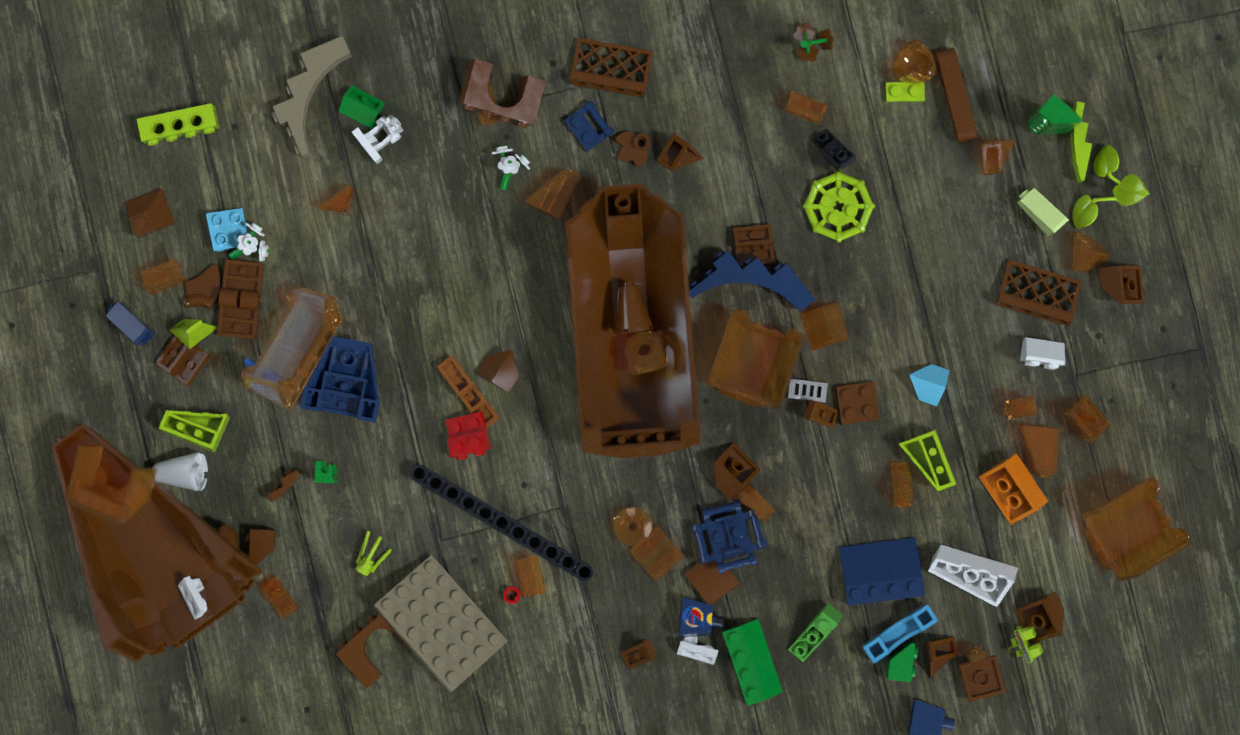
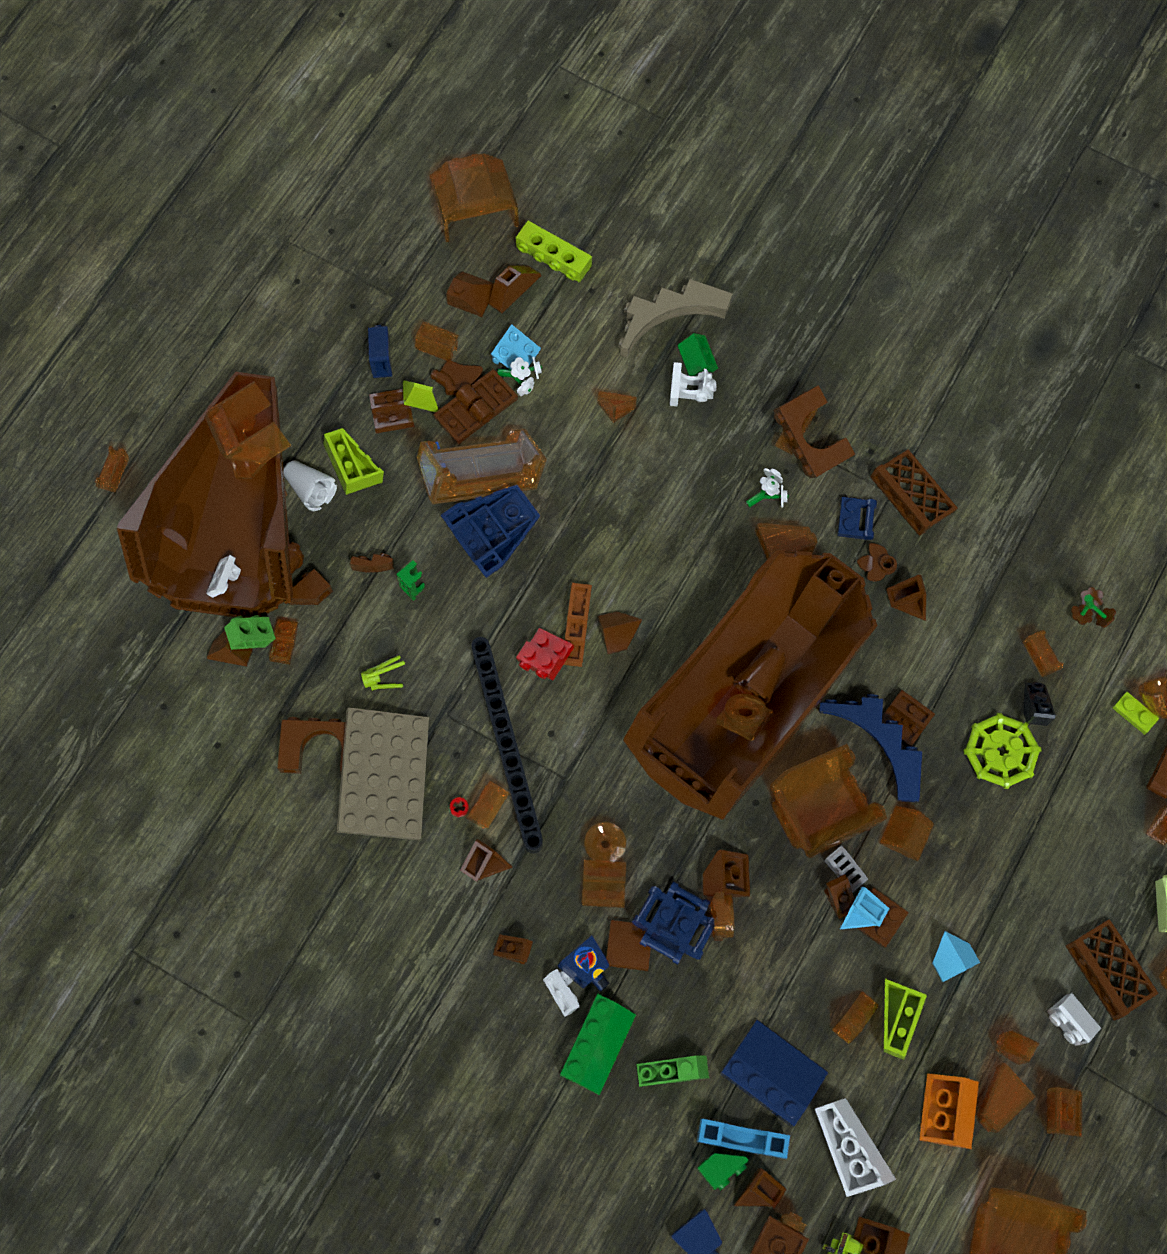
camera: 40 degrees right, 15 degrees down
none -> clear orange hinge [95,446,129,492]
none -> reddish brown slope [207,630,253,667]
none -> bright green brick [224,615,276,649]
none -> clear orange windscreen [430,153,519,242]
none -> reddish brown slope [460,839,513,882]
none -> reddish brown slope [489,266,541,314]
none -> medium azure slope [840,887,889,929]

